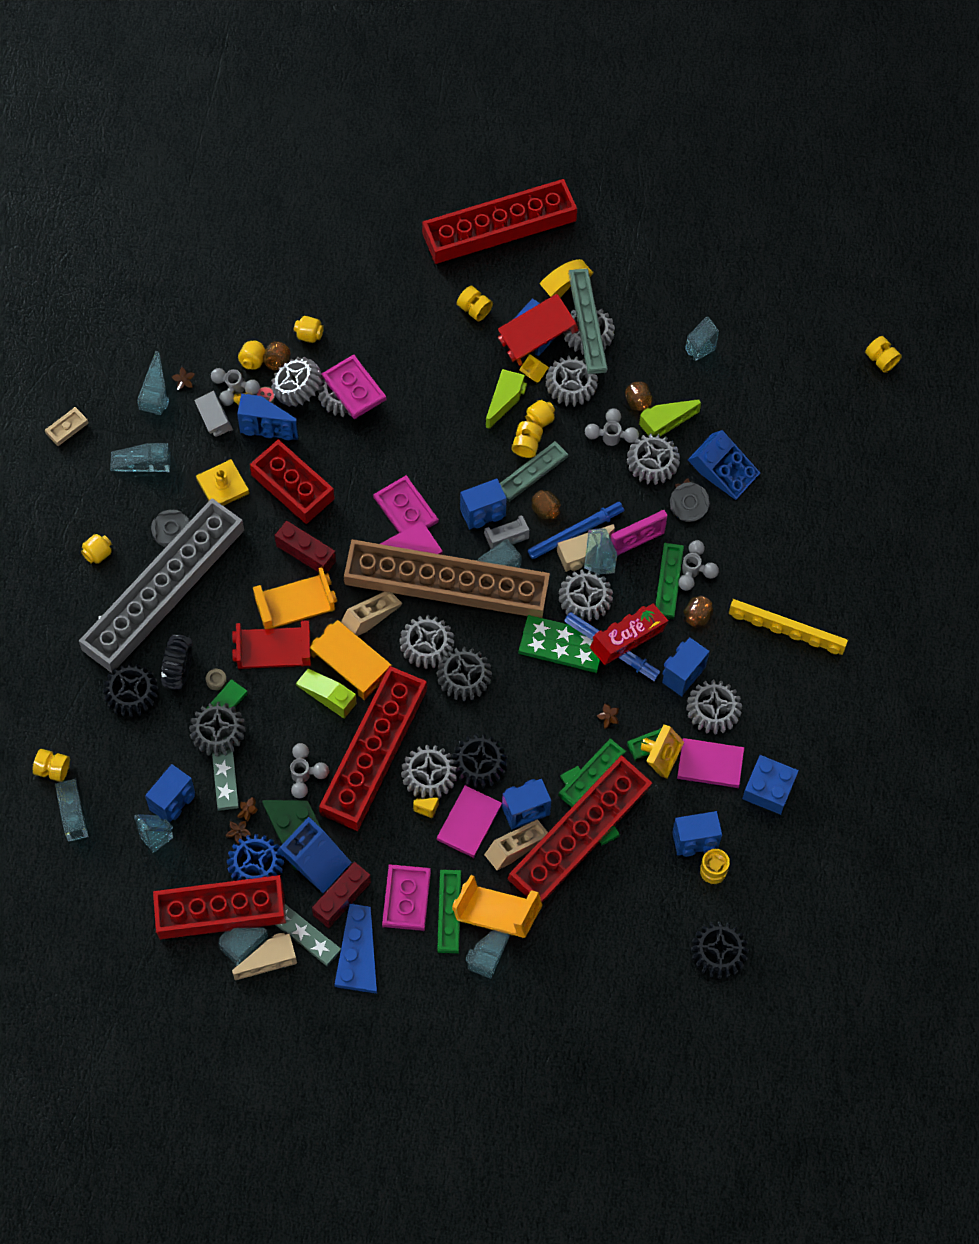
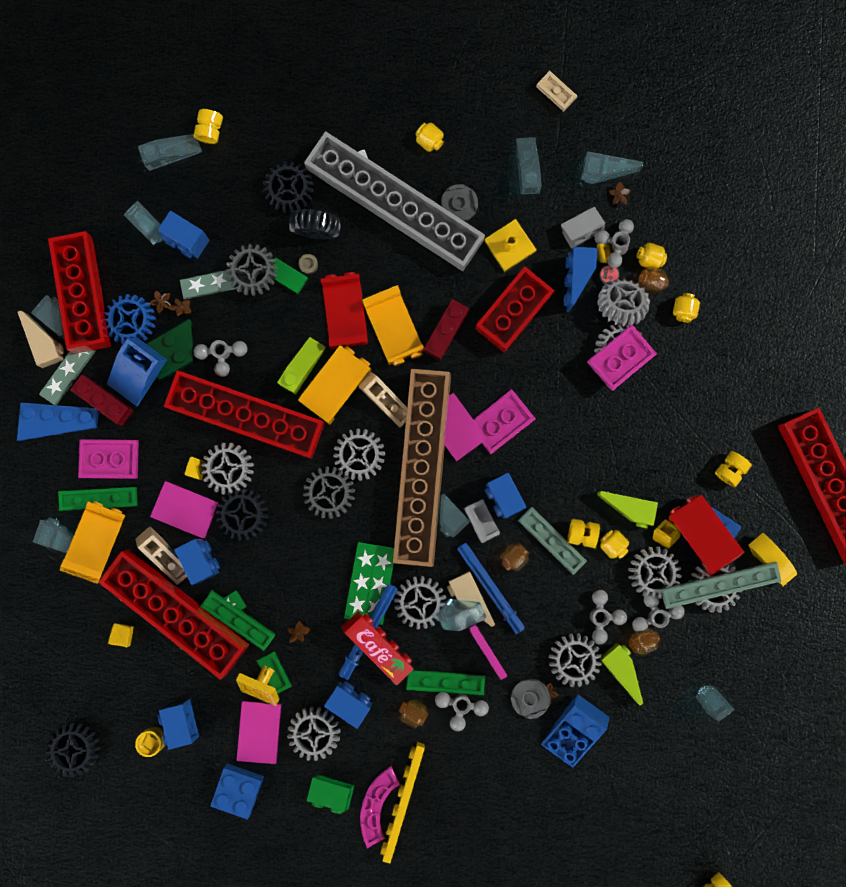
camera: 85 degrees right, 20 degrees up
none -> yellow slope [108,623,134,647]
none -> green brick [307,775,354,814]
none -> dark pink tile [360,766,400,848]
none -> light grey piece [633,592,684,633]

